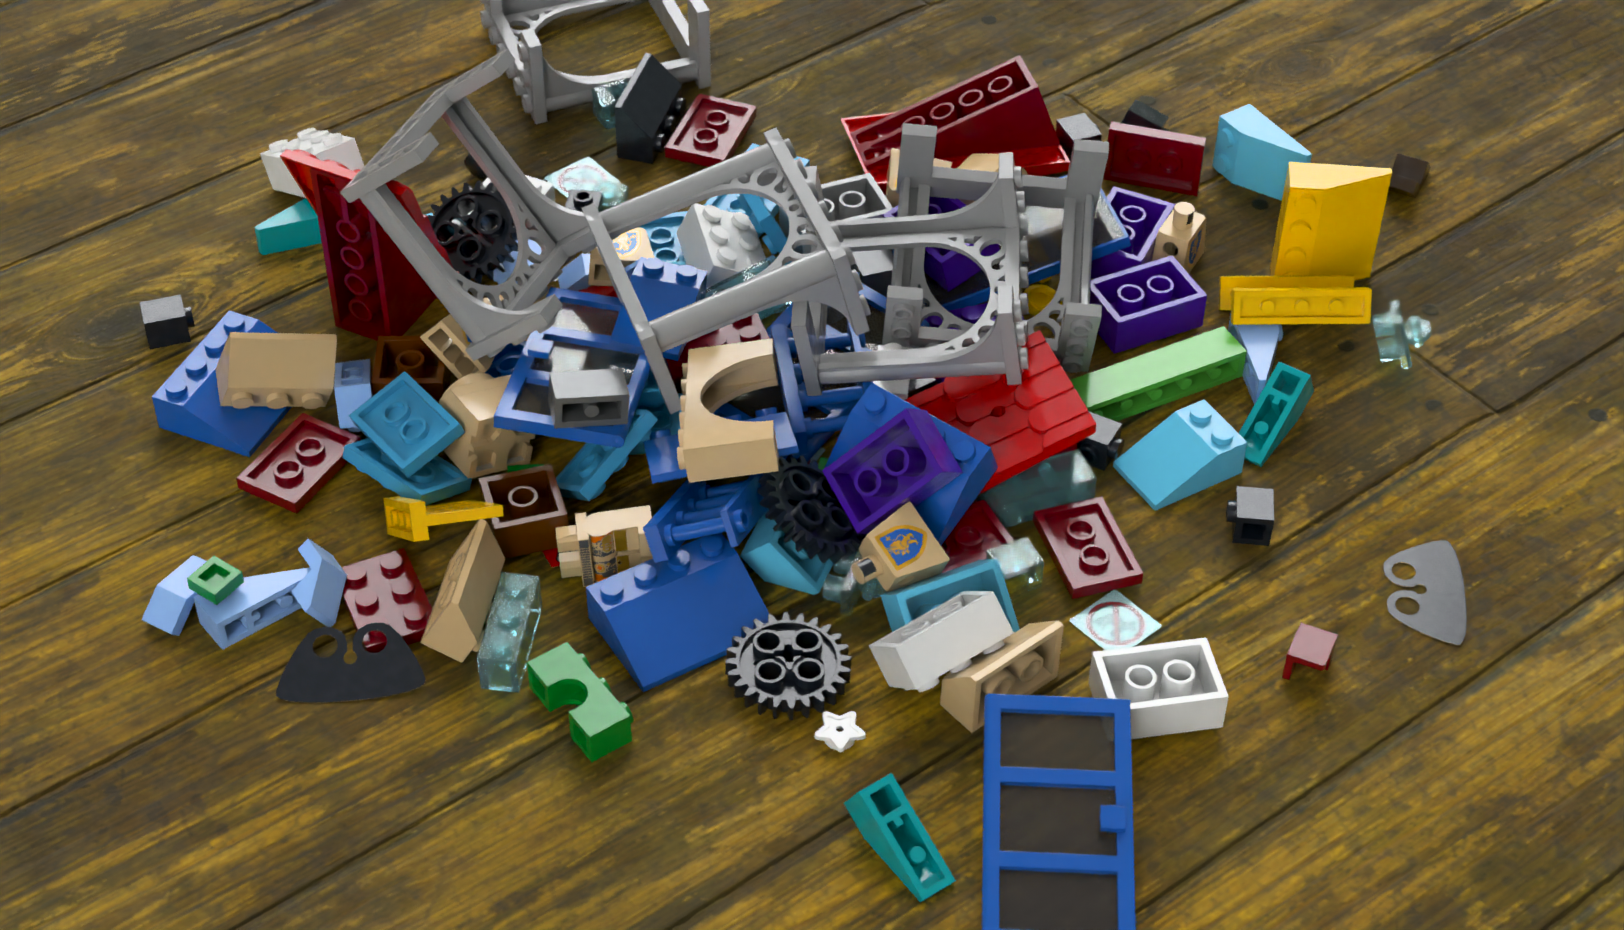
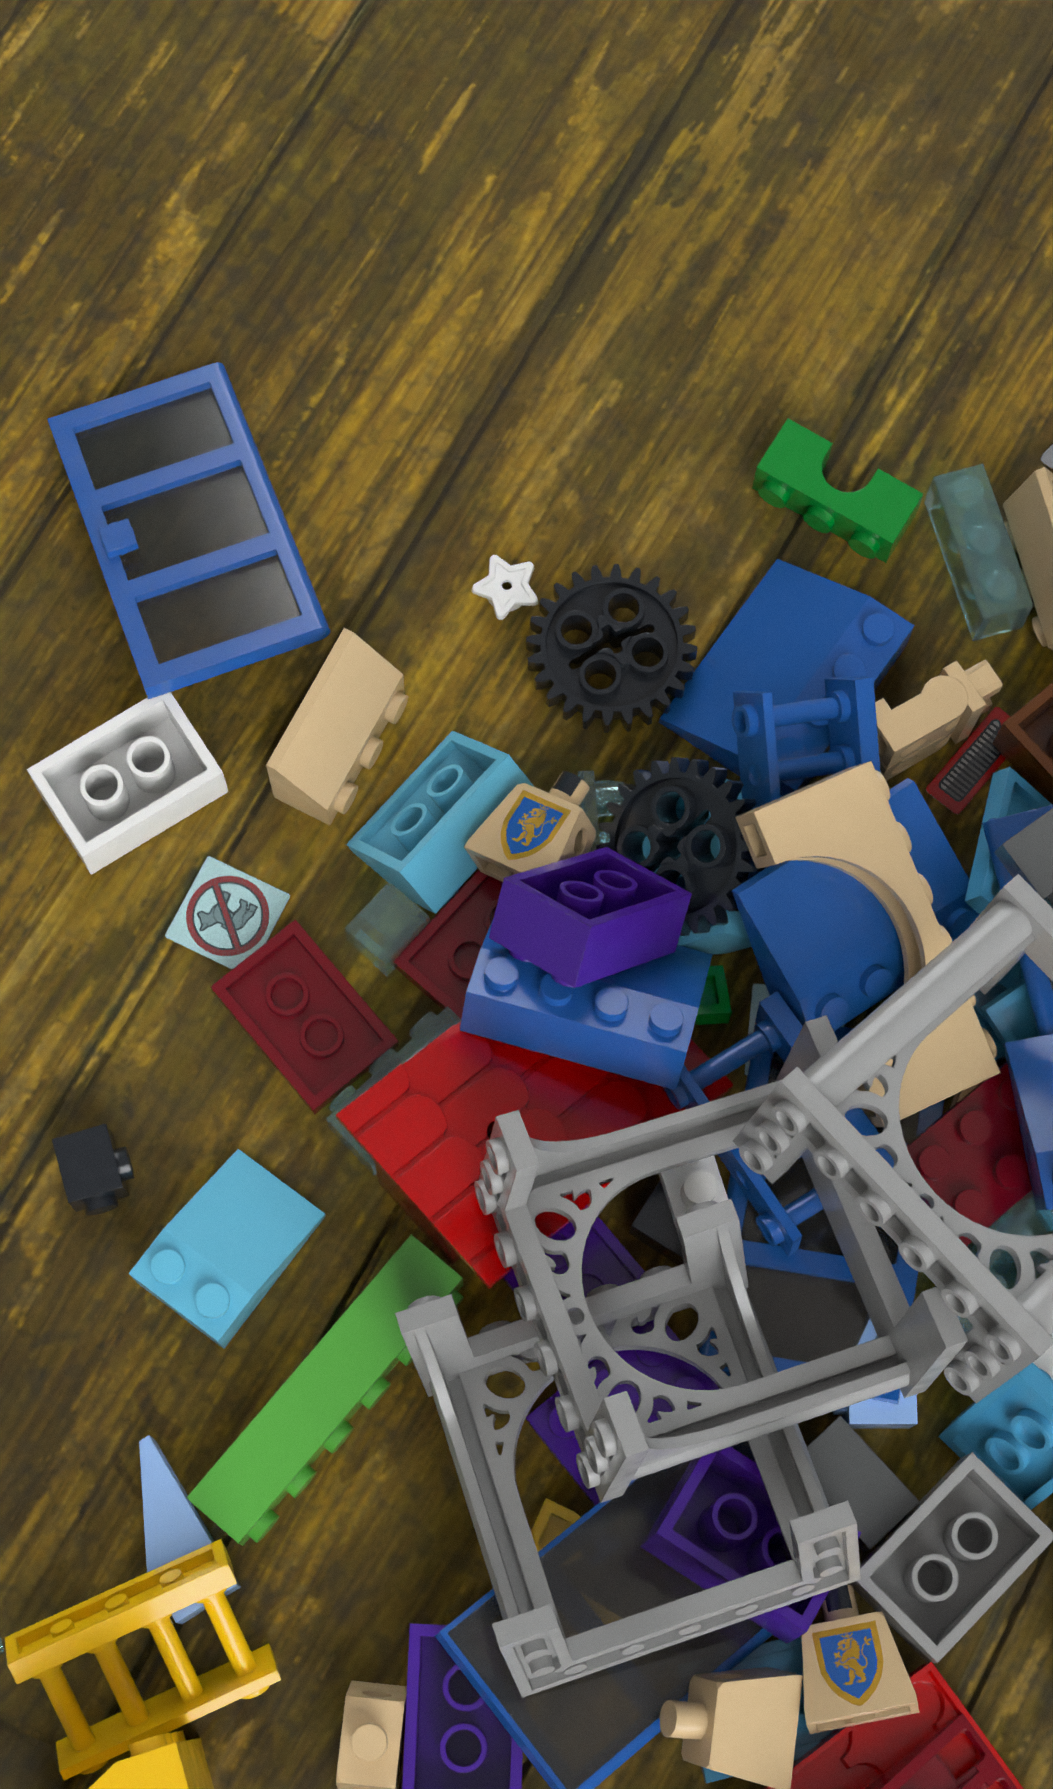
camera: 155 degrees right, 30 degrees up
teal slope [844,773,956,902] -> none
white brick [869,591,1014,692] -> none
black brick [1075,411,1124,471] -> none
dark purple brick [1090,255,1207,354] -> none
teal slope [1239,361,1314,467] -> none

